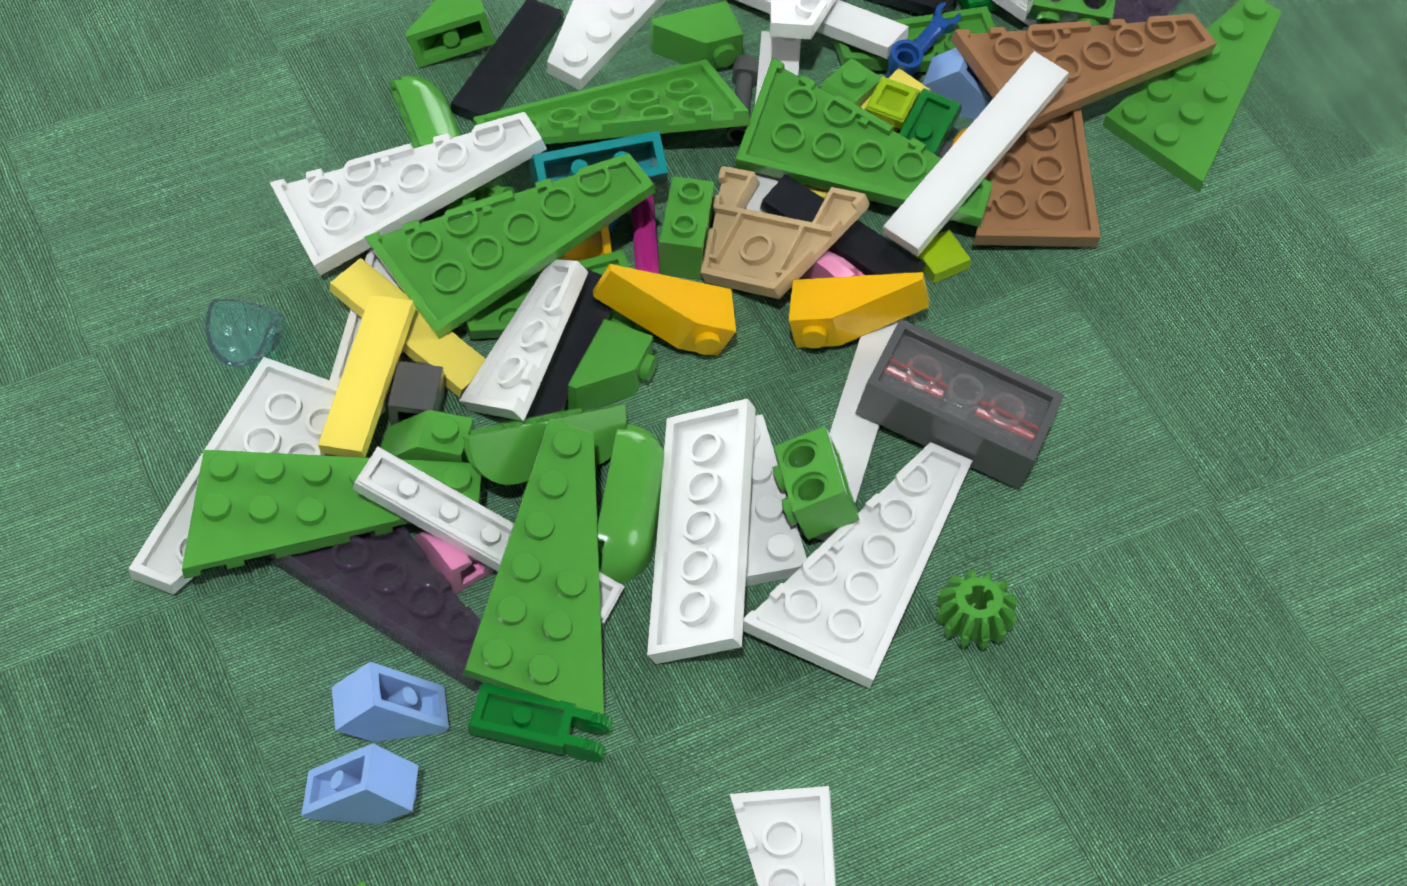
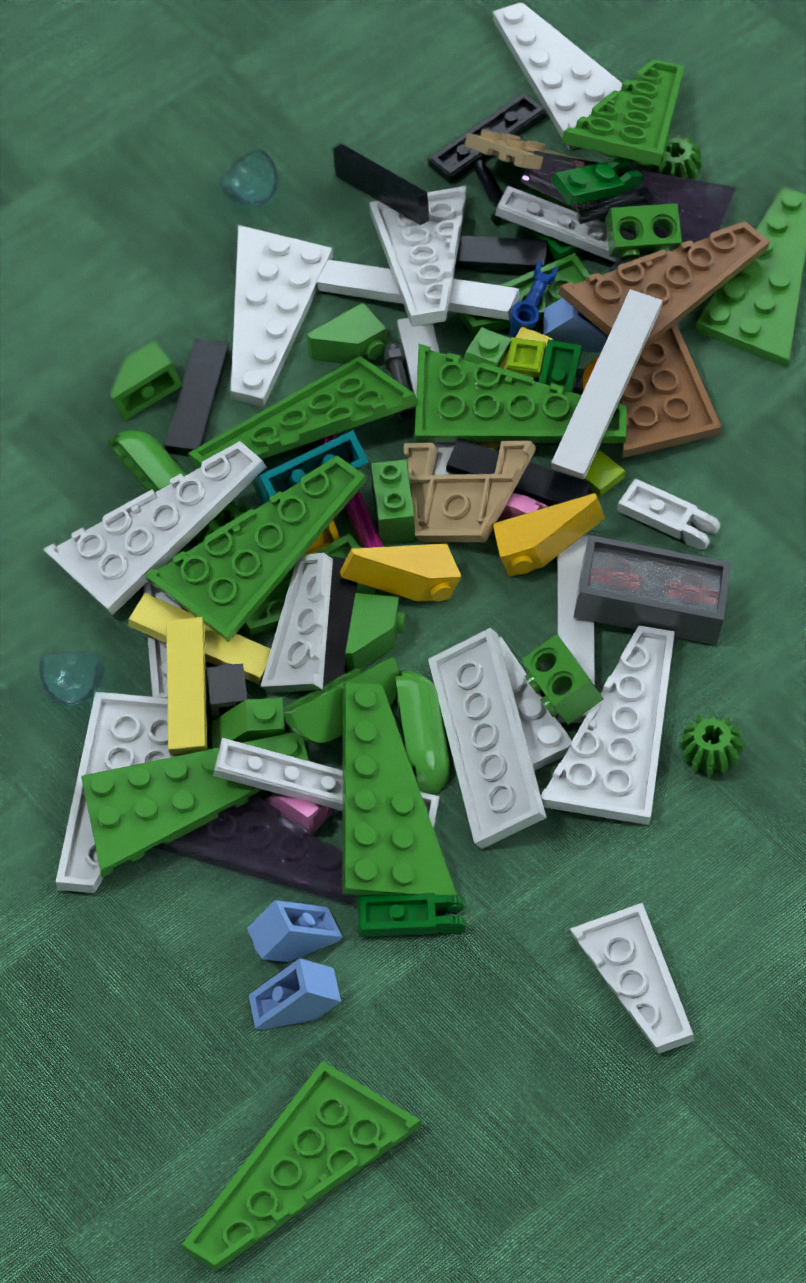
camera: 10 degrees left, 0 degrees up
none -> white hinge [617,479,721,550]

